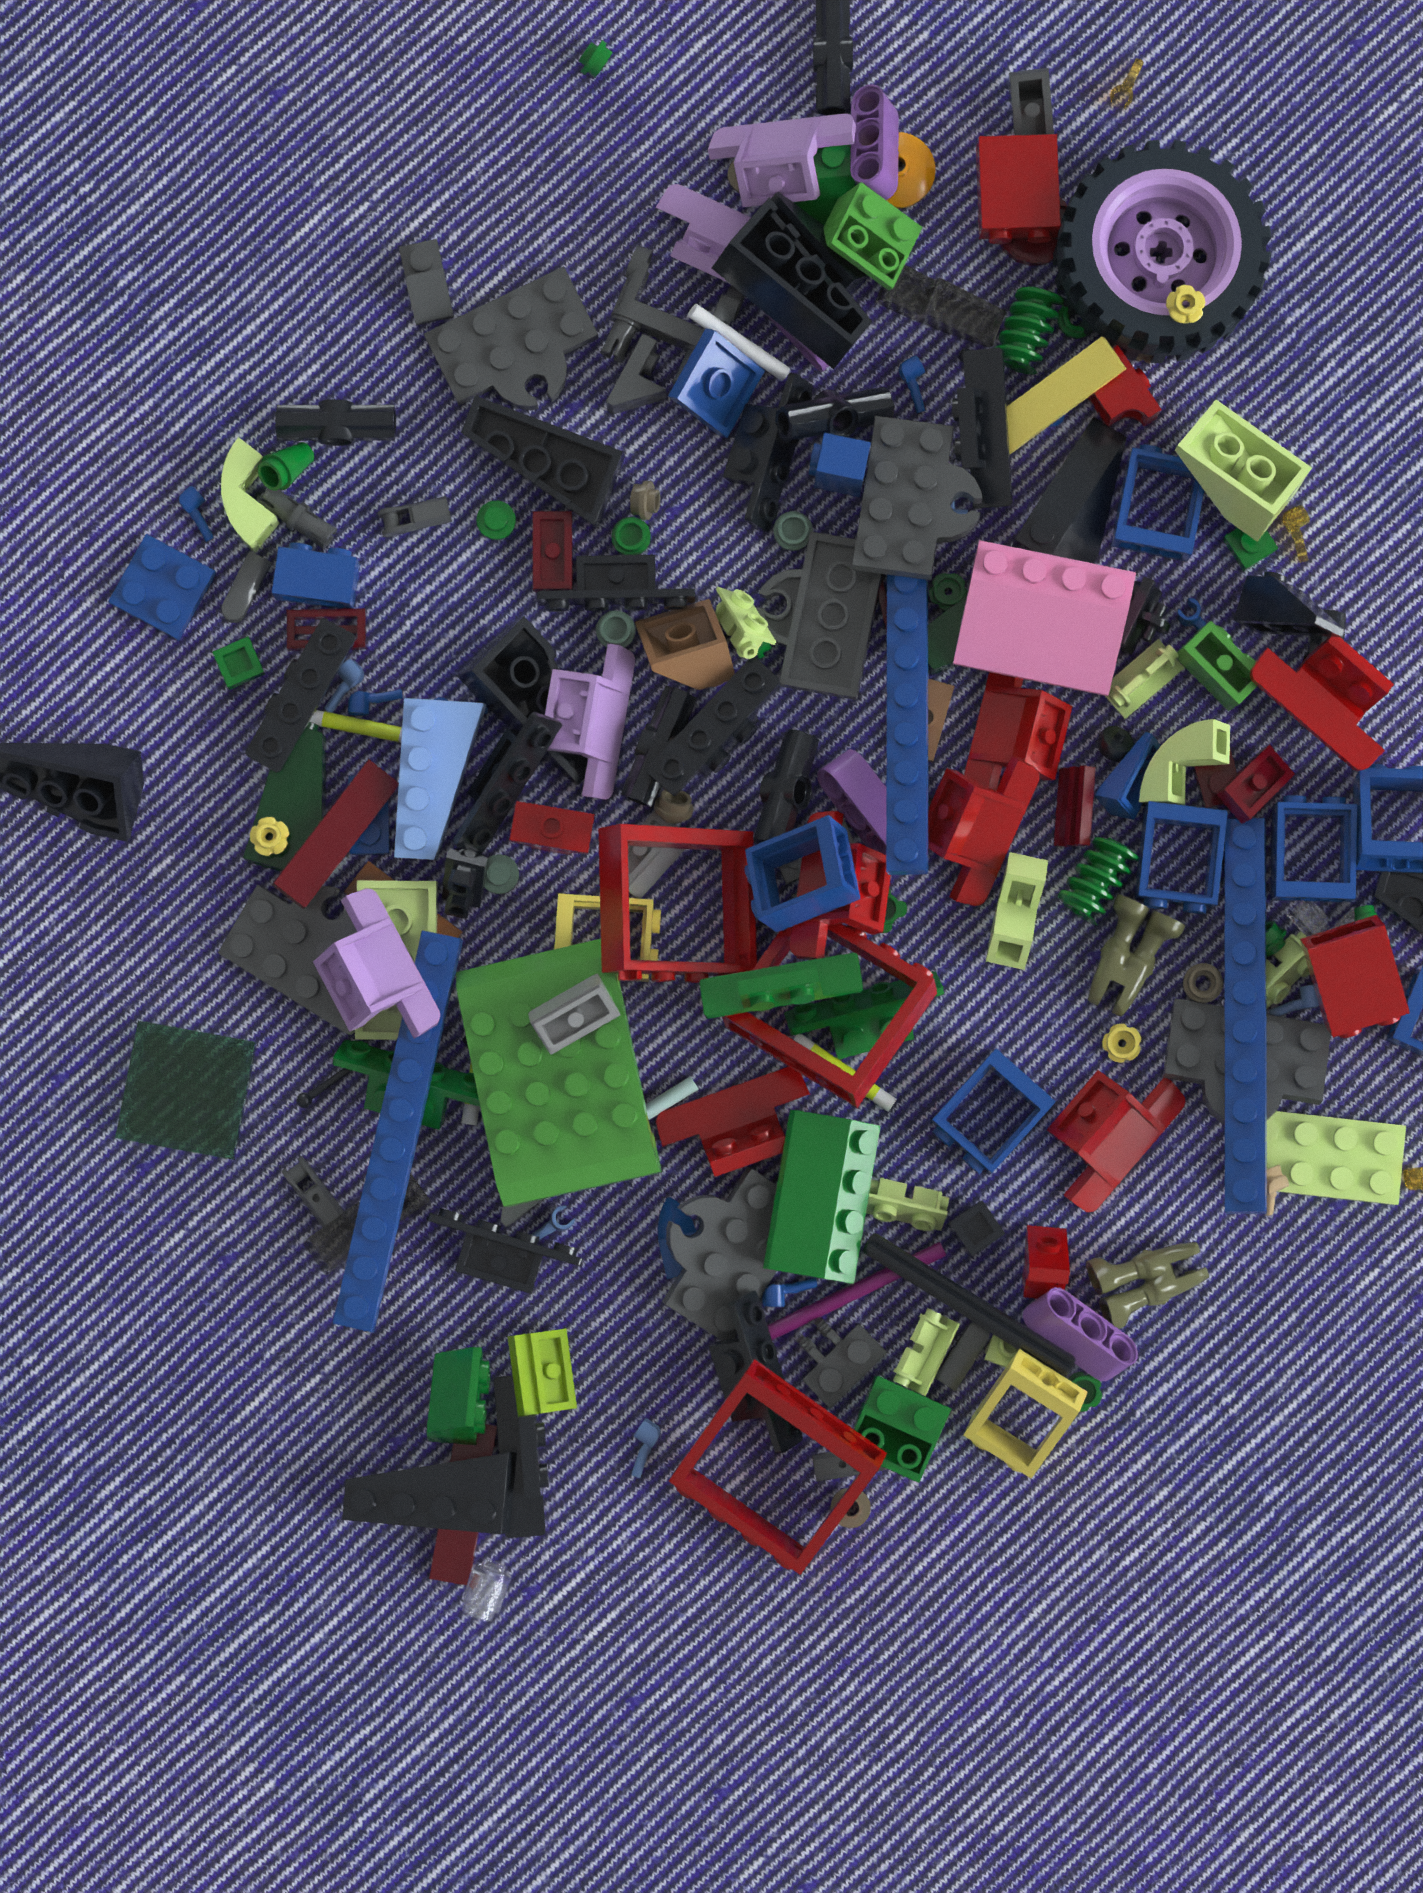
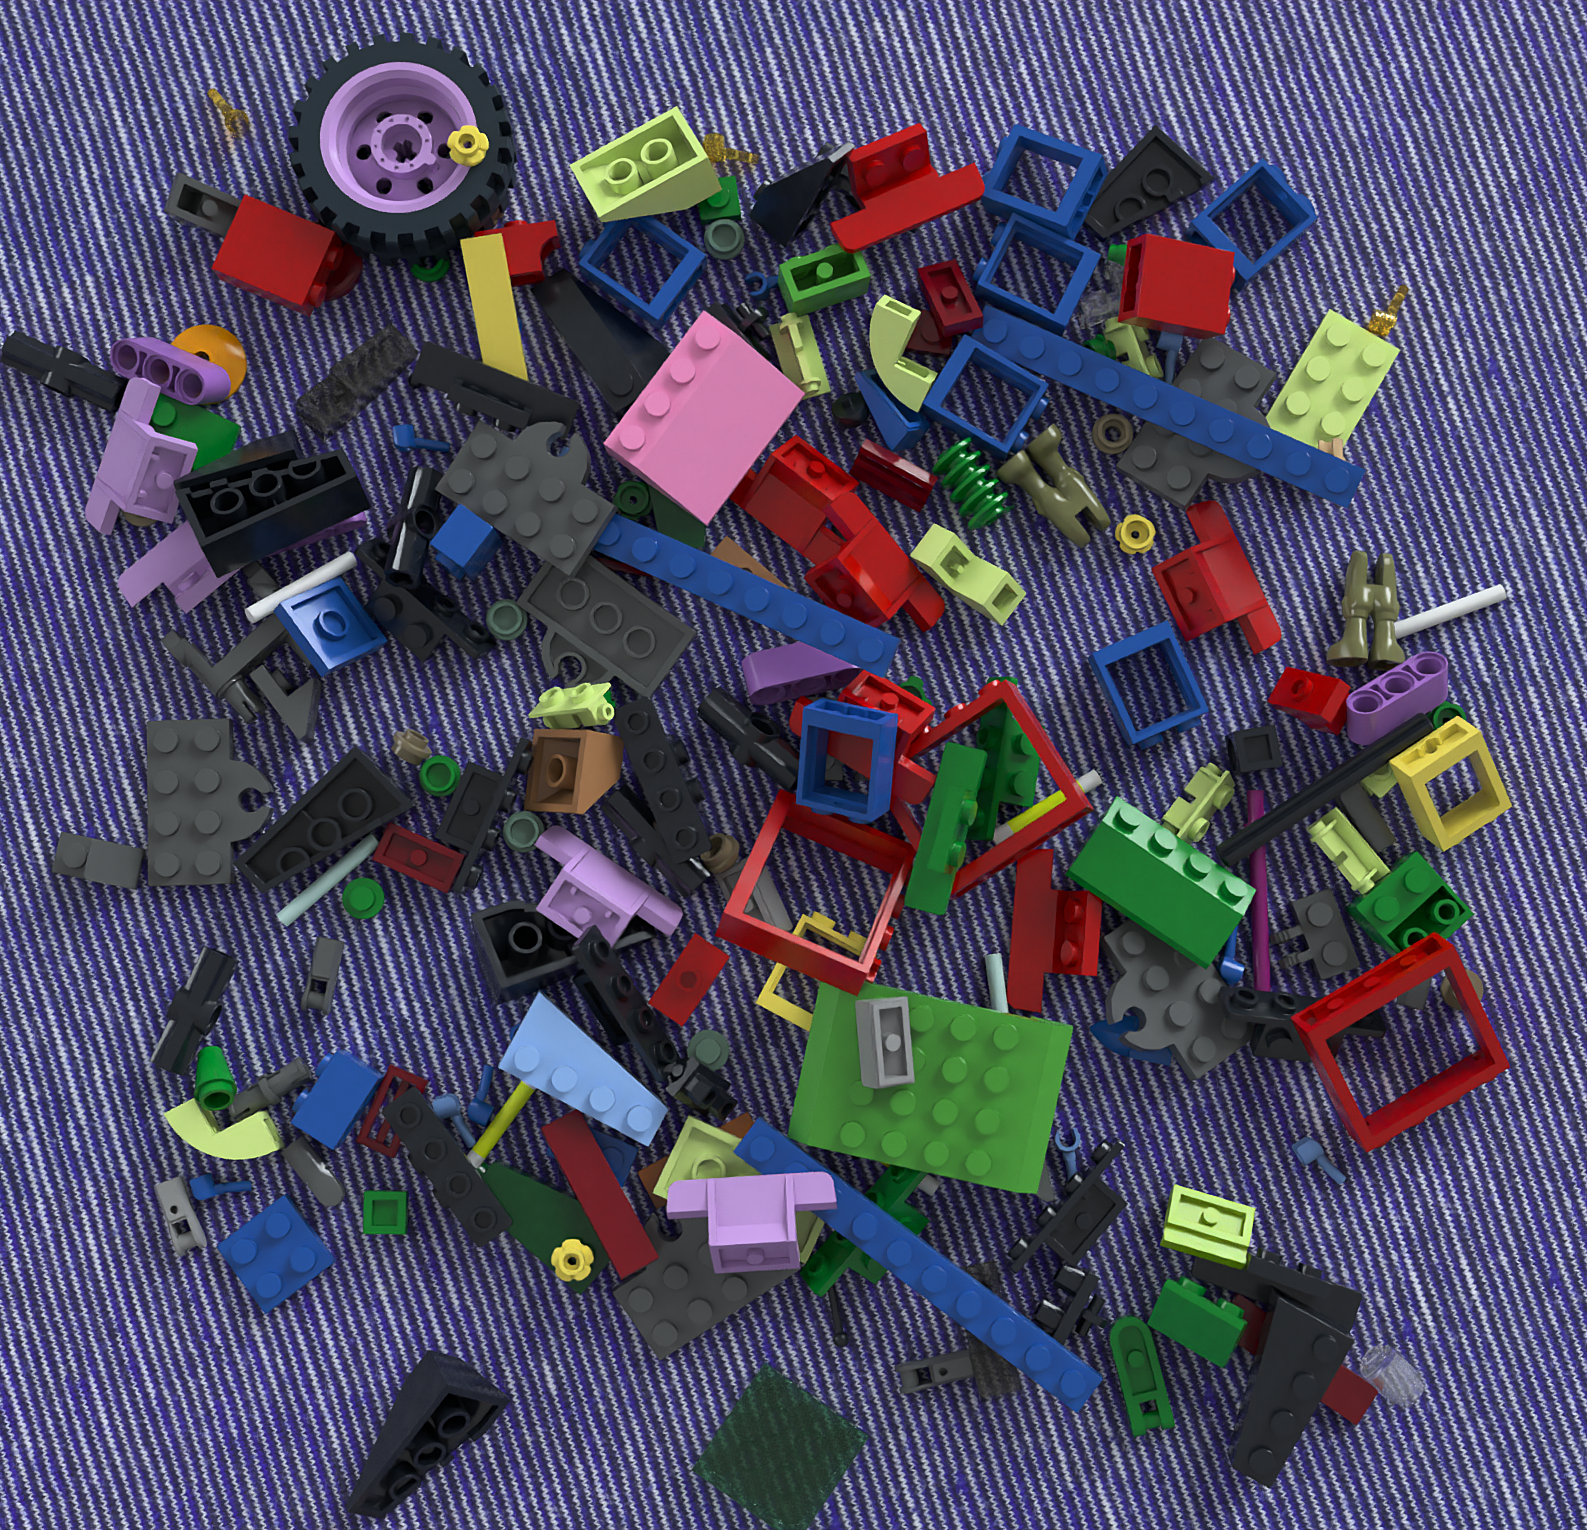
camera: 65 degrees left, 0 degrees up
bright green slope [823,182,923,291] -> none
green piece [995,287,1065,375] -> none
none -> light grey bar [153,1176,207,1257]
none -> light aqua bar [276,832,380,927]
none -> sand green plate [704,219,745,260]
none -> black hips [1032,1263,1108,1345]
none -> green plate [1108,1315,1175,1438]
none -> white bar [1394,584,1506,640]

